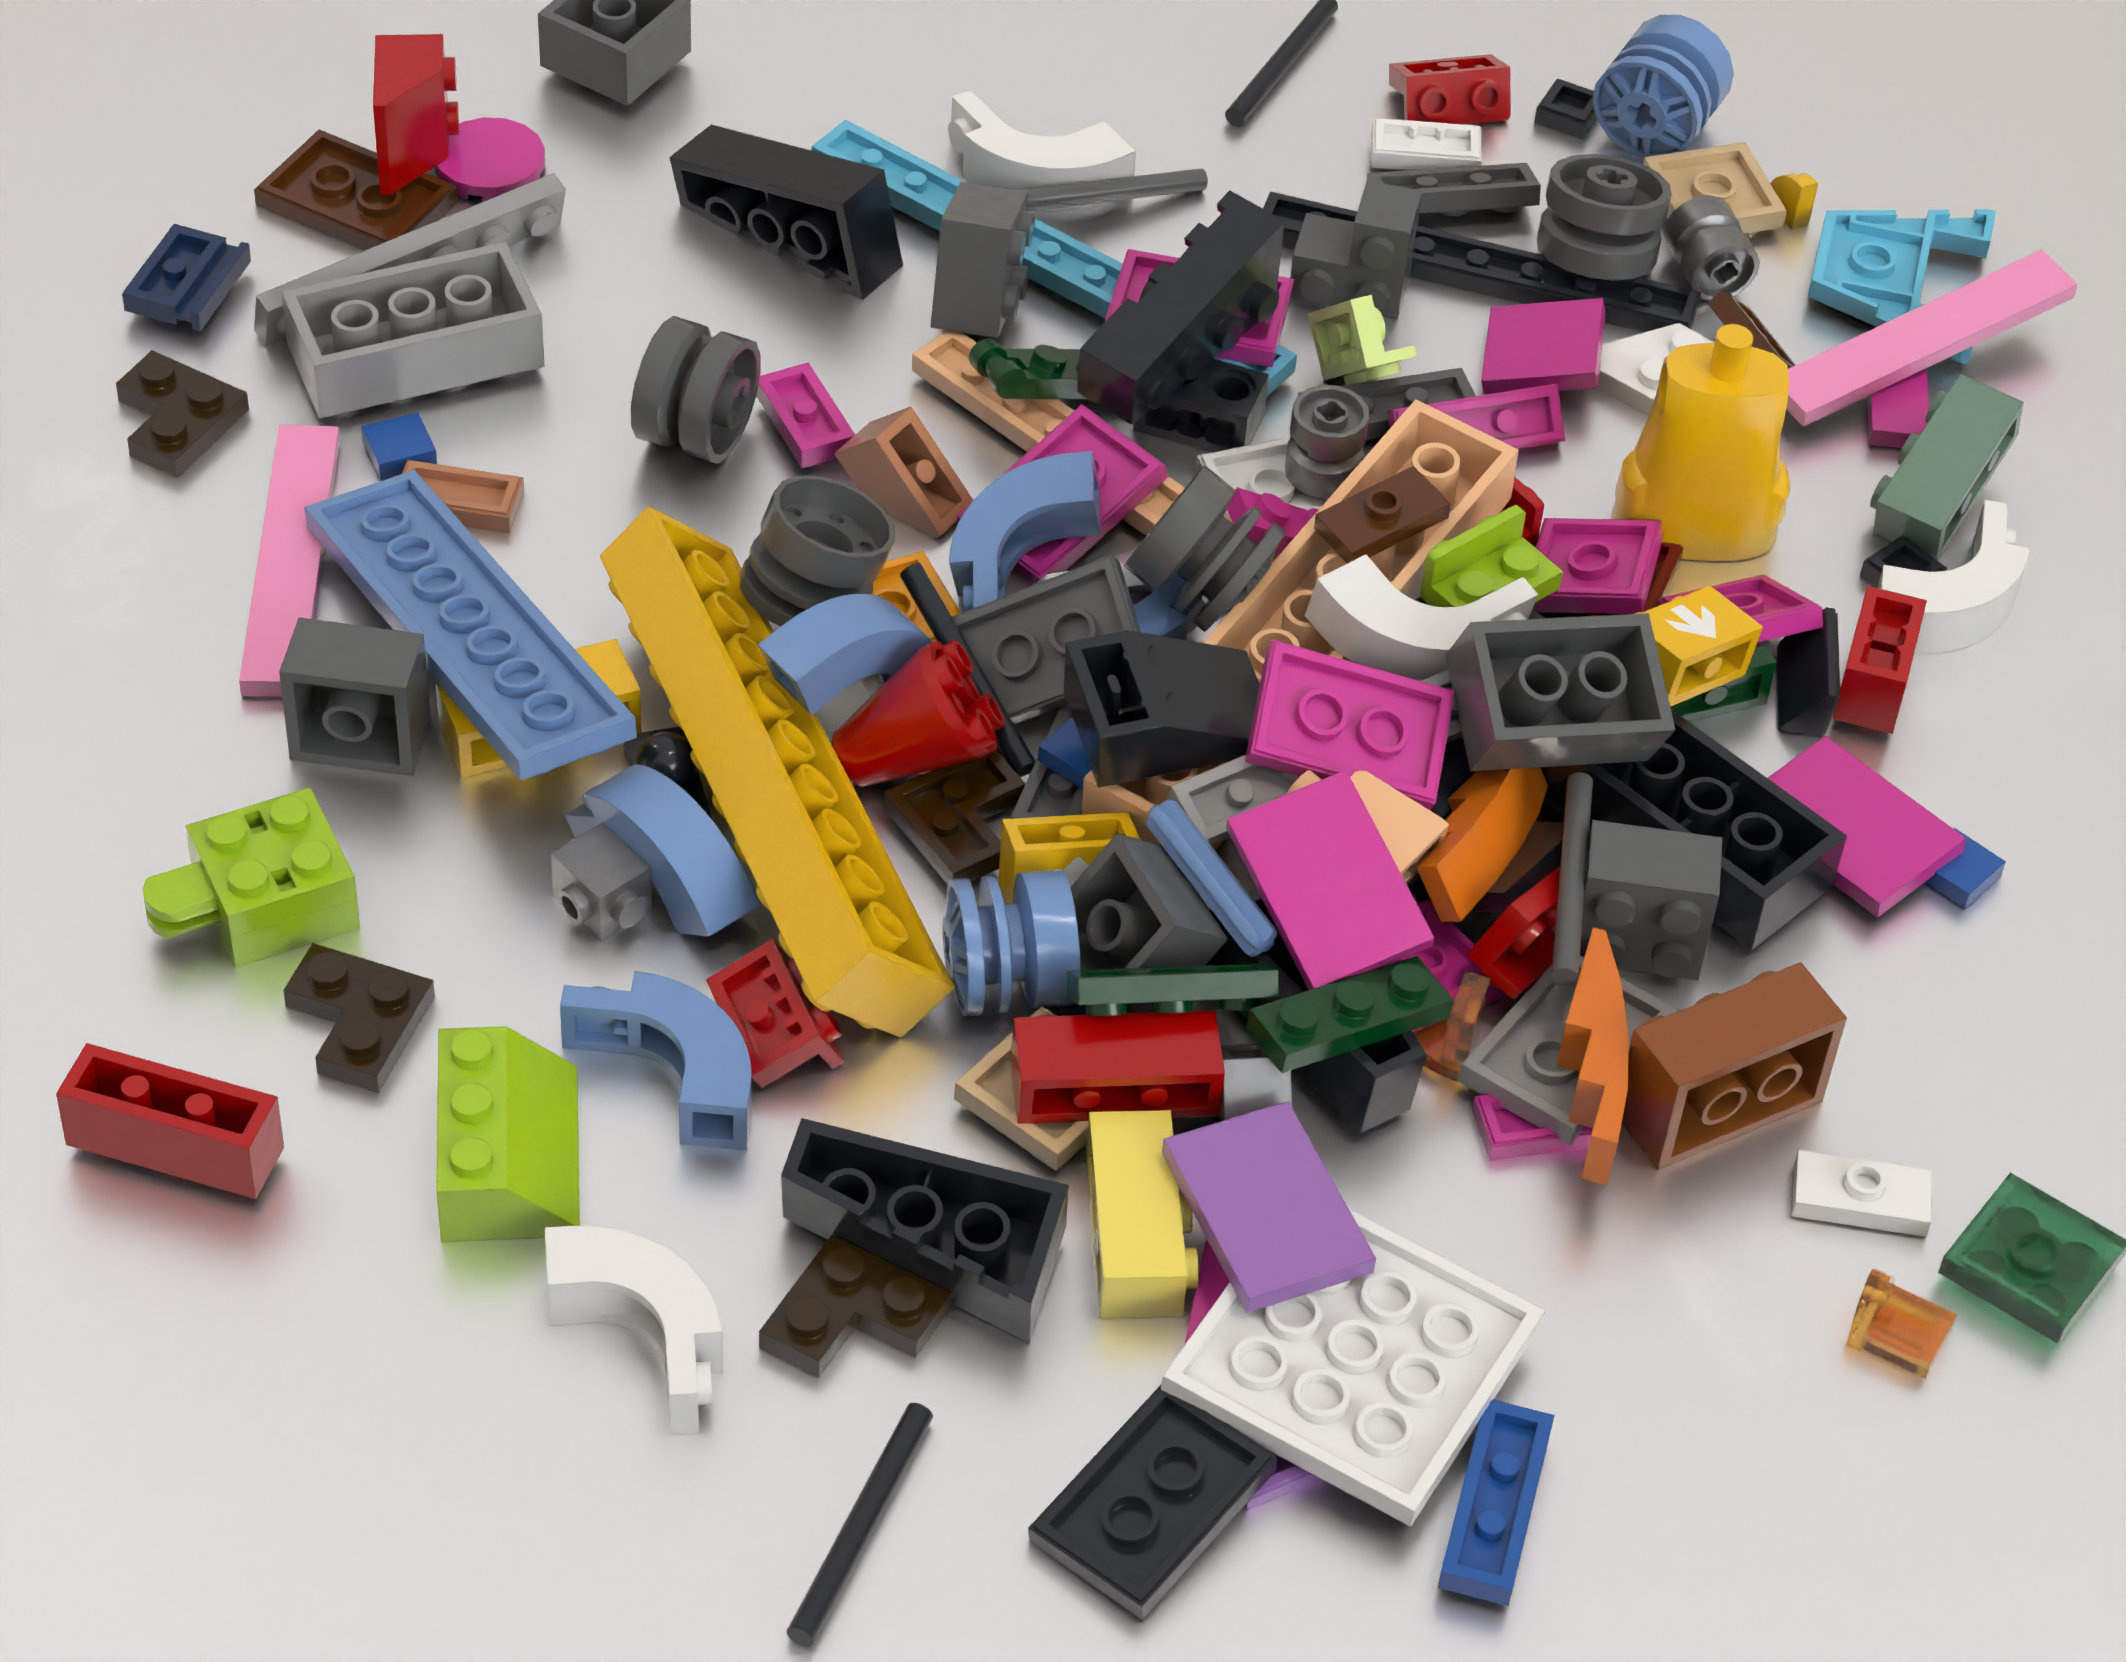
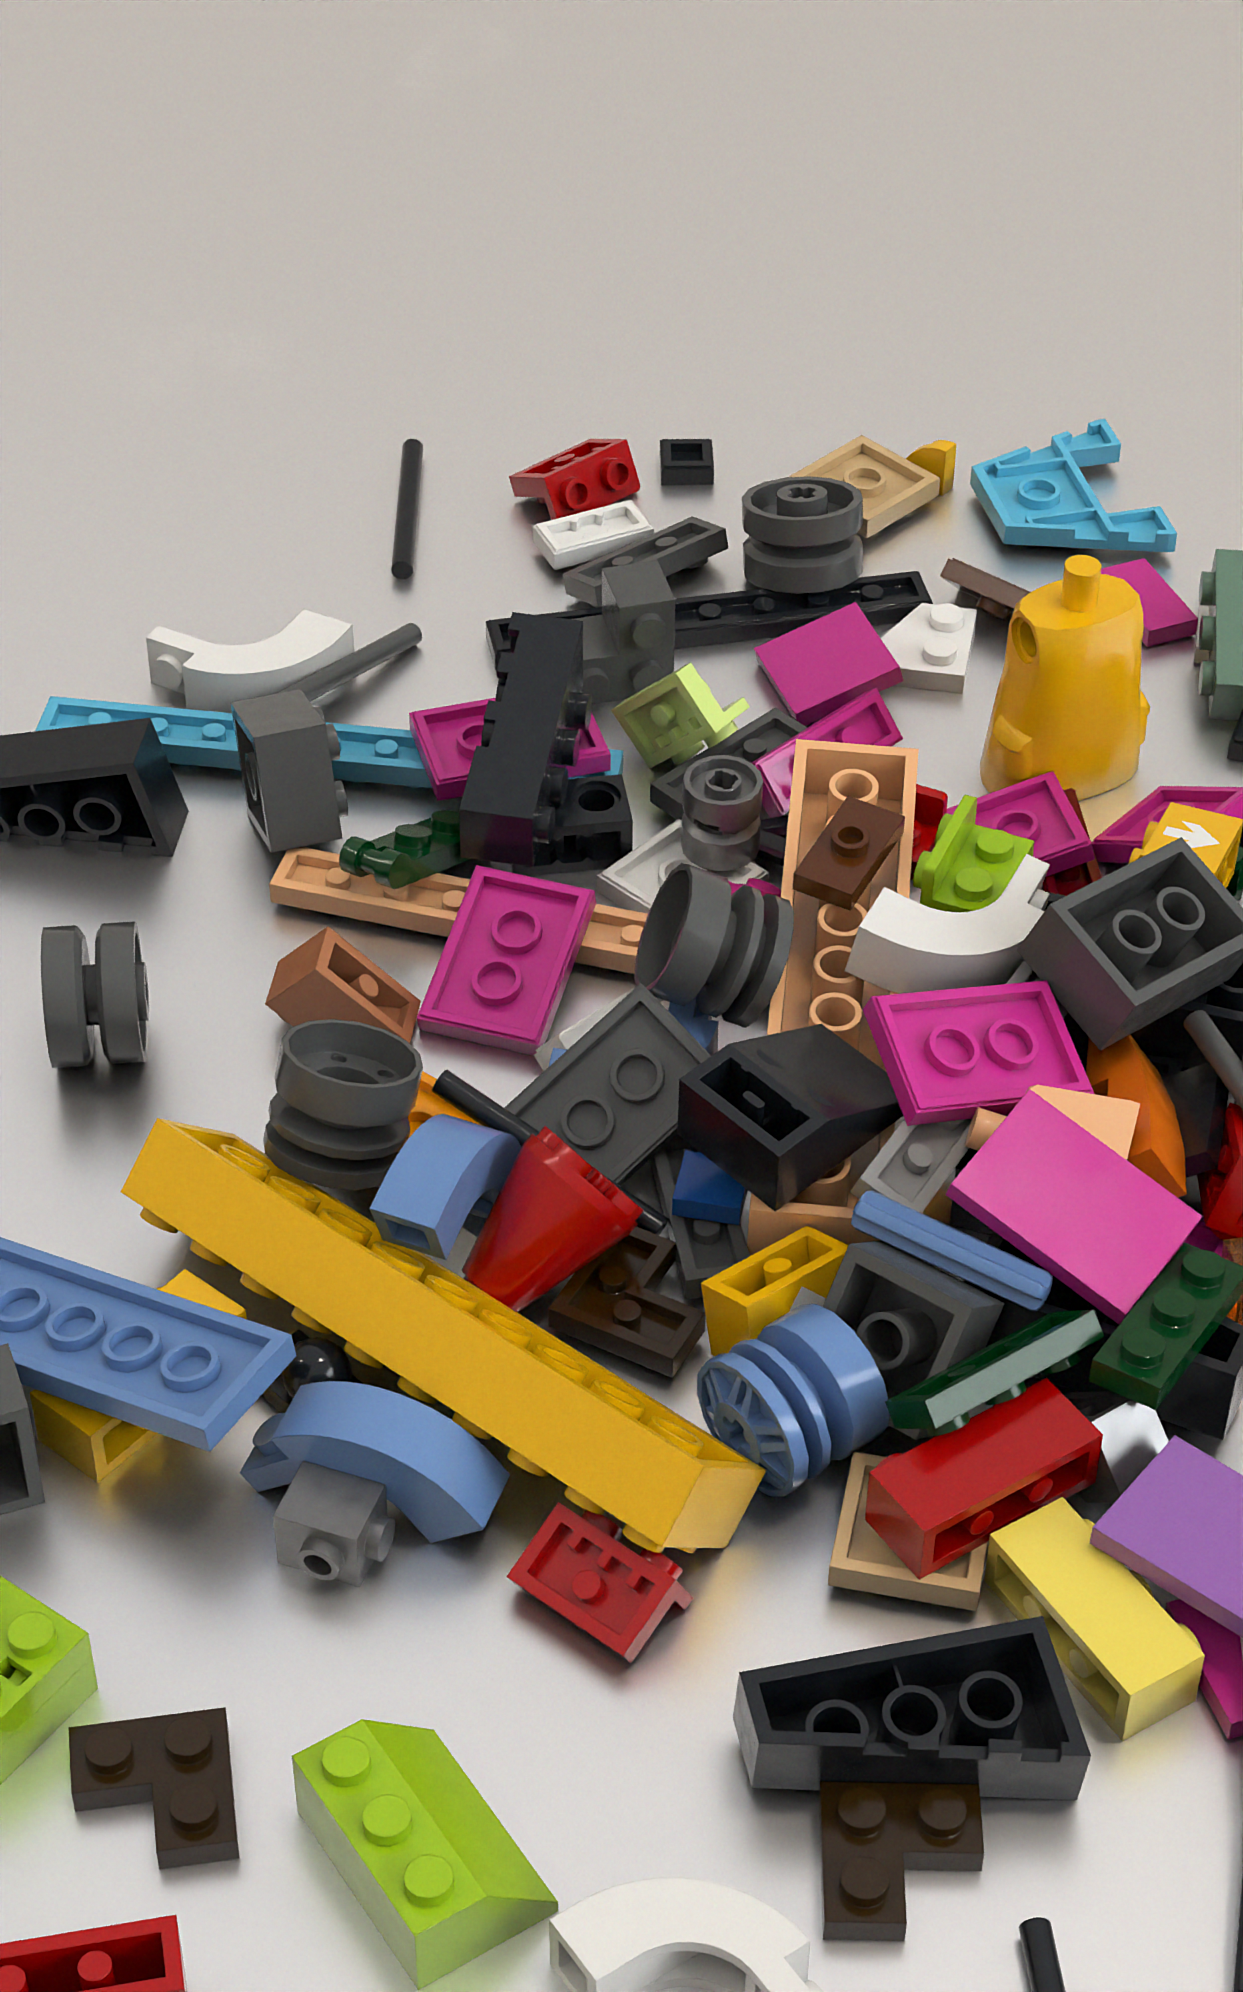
camera: 25 degrees left, 5 degrees down
medium blue arch [560,971,751,1151] -> none
dark pink plate [756,362,855,468] -> none
medium blue arch [949,451,1101,612] -> none
medium blue wheel [1592,15,1734,158] -> none
flat silver wheel [1663,195,1760,301] -> none
bright pink tile [1786,250,2078,427] -> none

